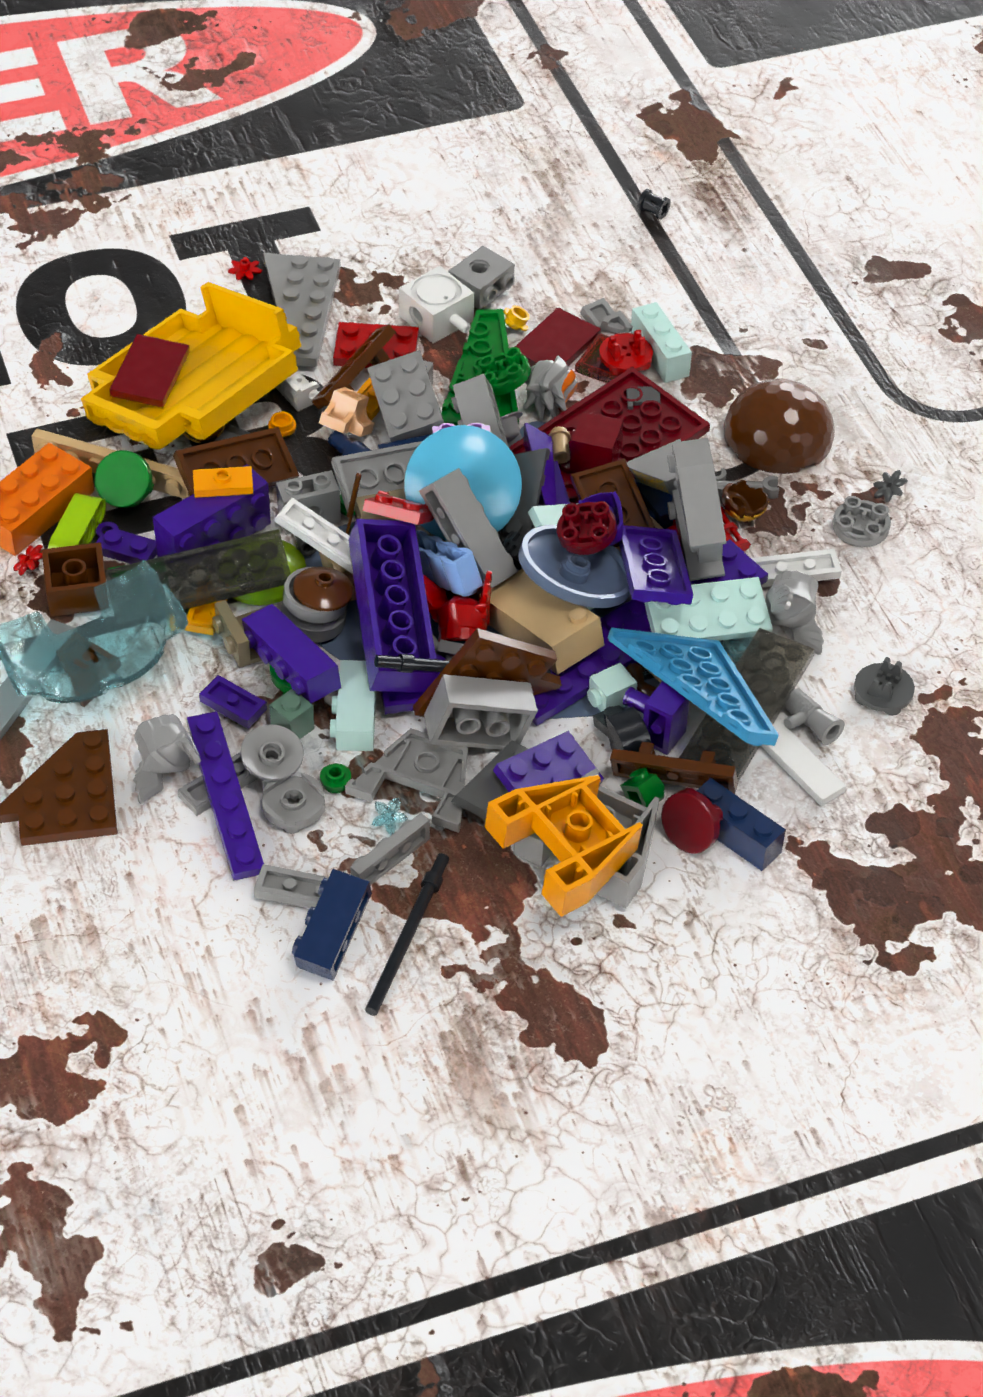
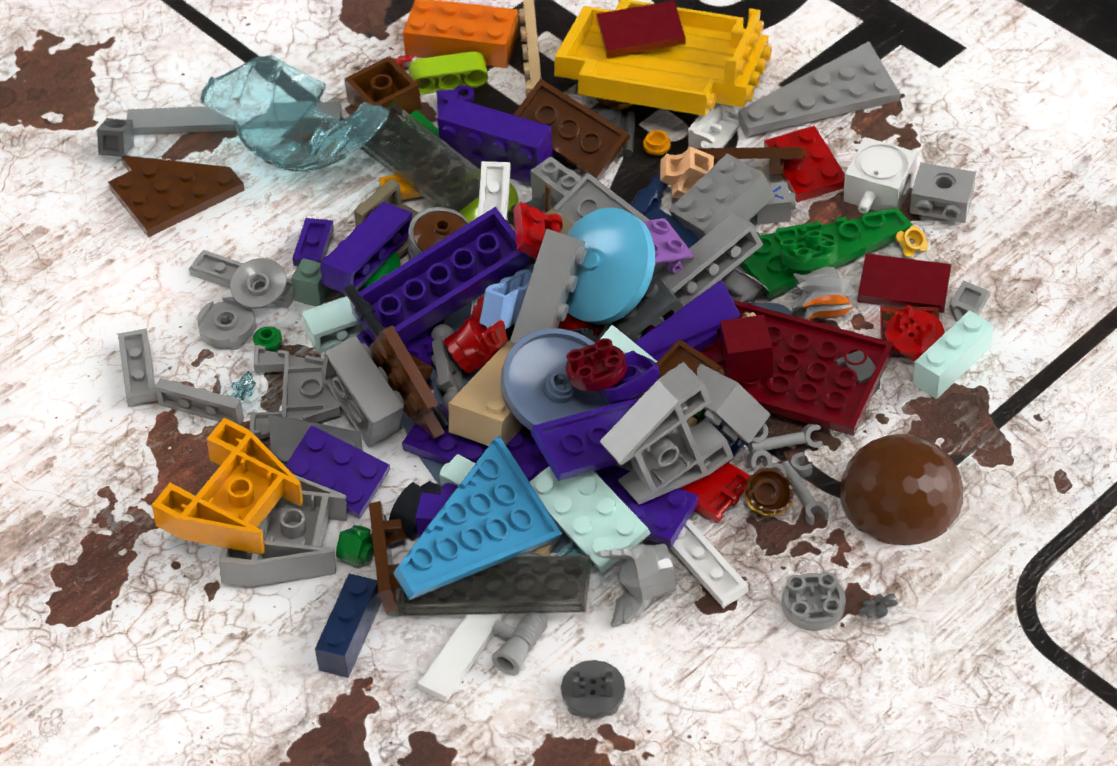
camera: 70 degrees right, 0 degrees up
green tile [95,450,154,509] -> none
light grey helmet [133,714,201,804] -> none
dark purple plate [187,711,264,881] -> none
light orange plate [193,466,253,498] -> none
red plant [228,257,262,280] -> none
dark blue brick [292,869,372,981] -> none
black bar [365,853,449,1016] -> none
dark red tile [661,788,723,854] -> none

